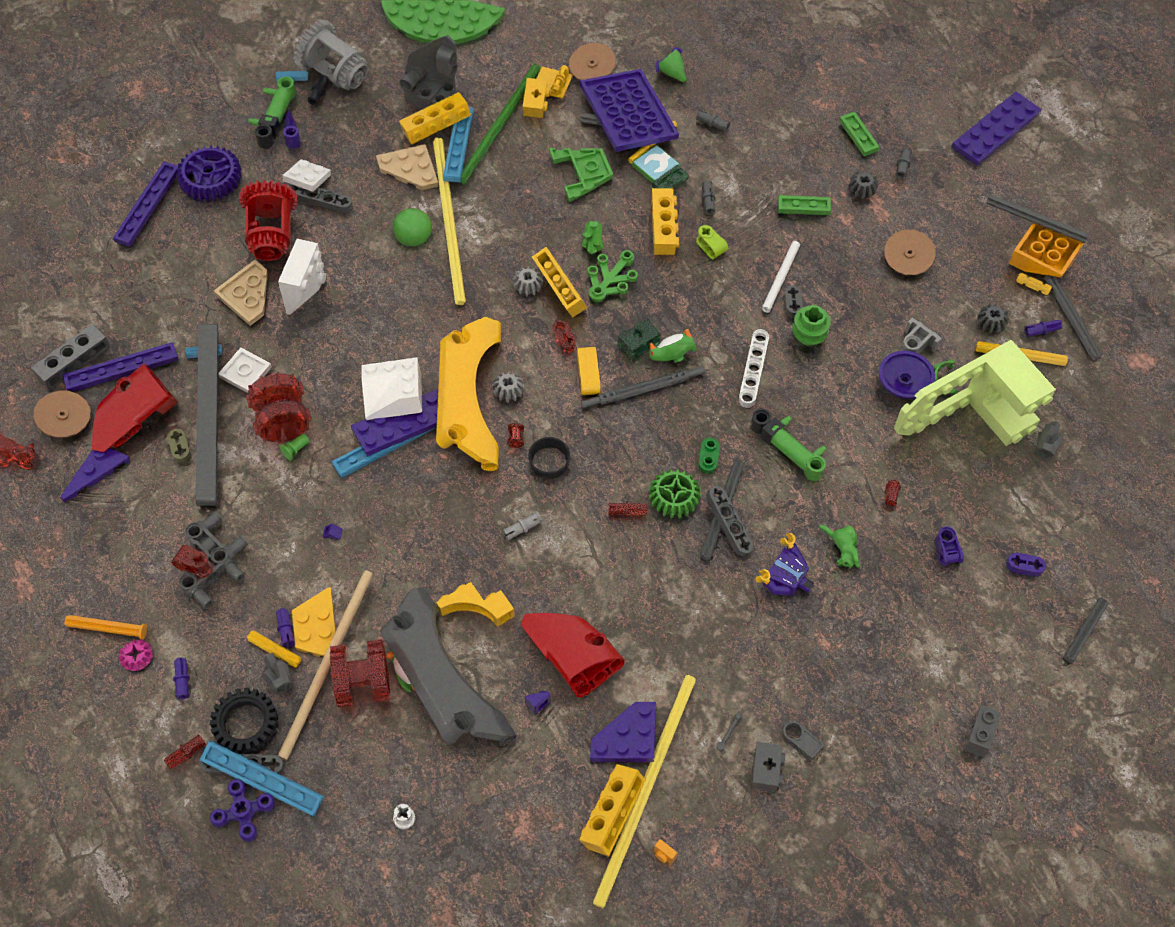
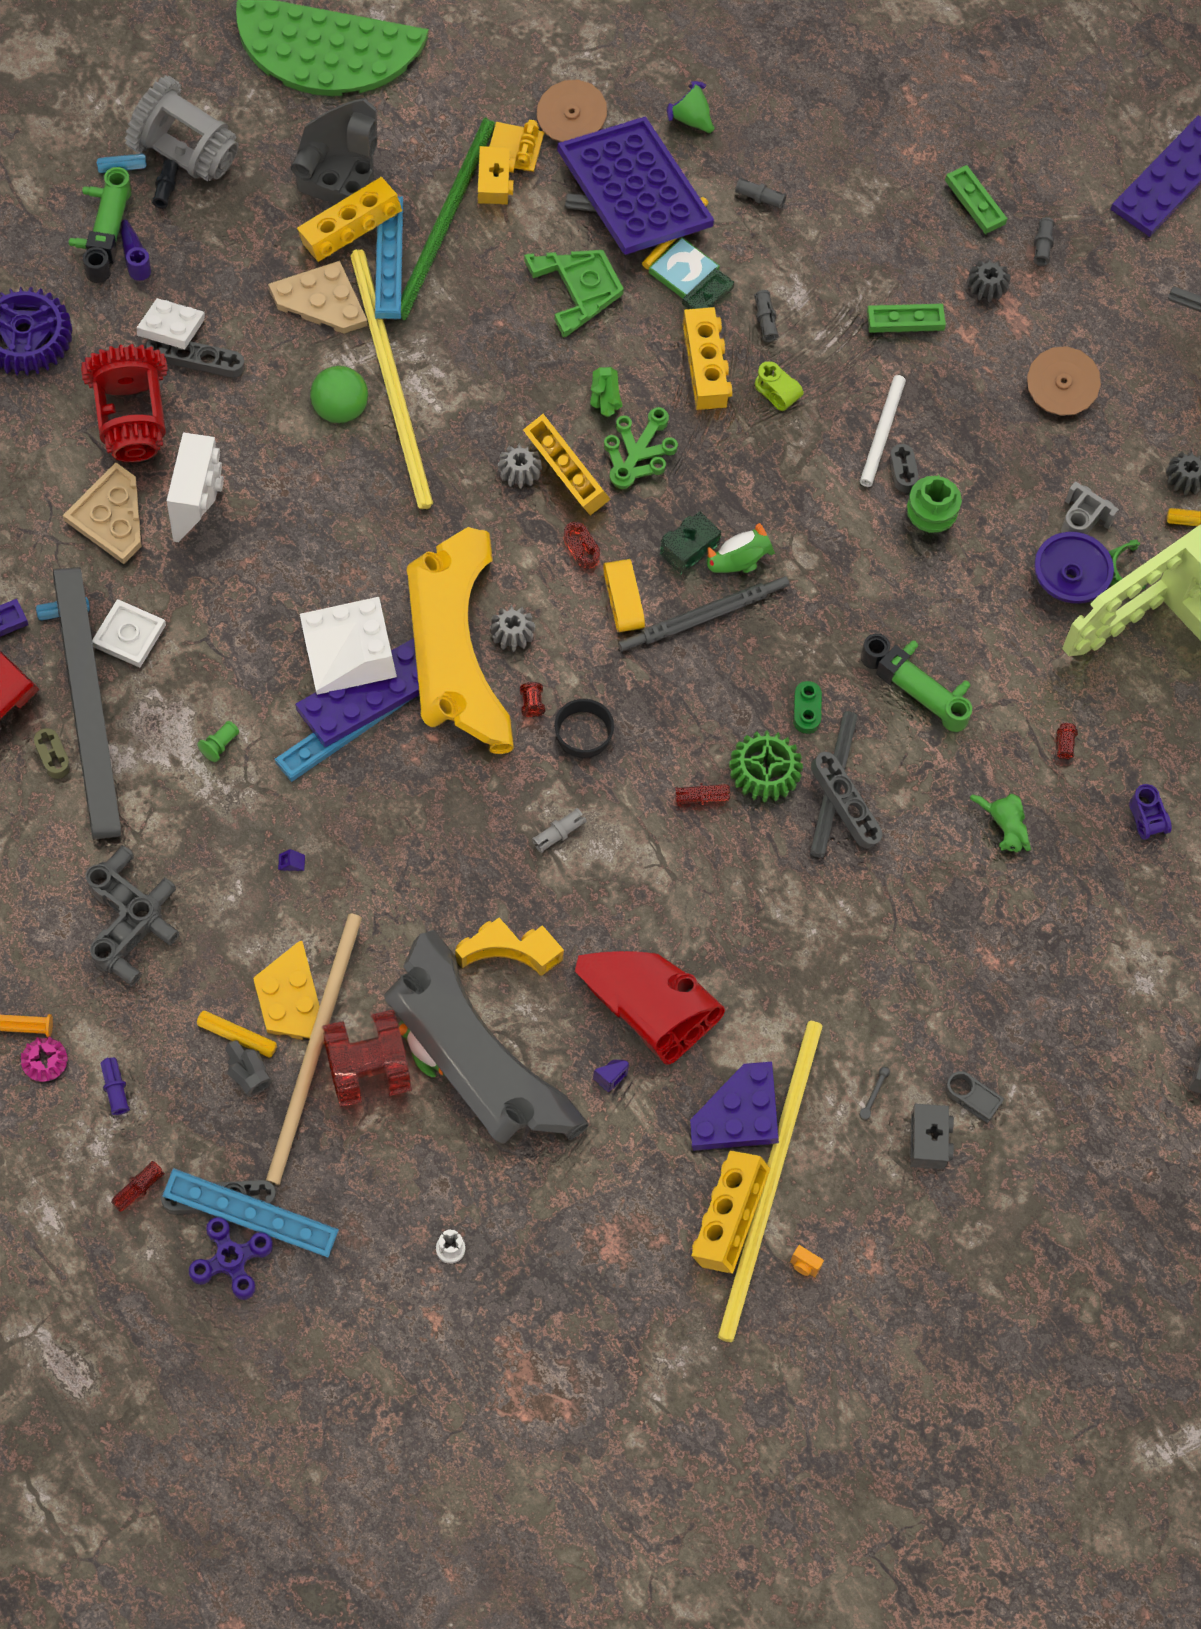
camera: 10 degrees left, 5 degrees up
clear red piece [171,545,213,578] -> none
black tyre [210,688,279,754] -> none
clear red piece [246,372,312,444] -> none
dark purple axle [276,608,295,648] -> none
white beam [739,329,769,408] -> none
dark purple torso [756,533,815,596] -> none

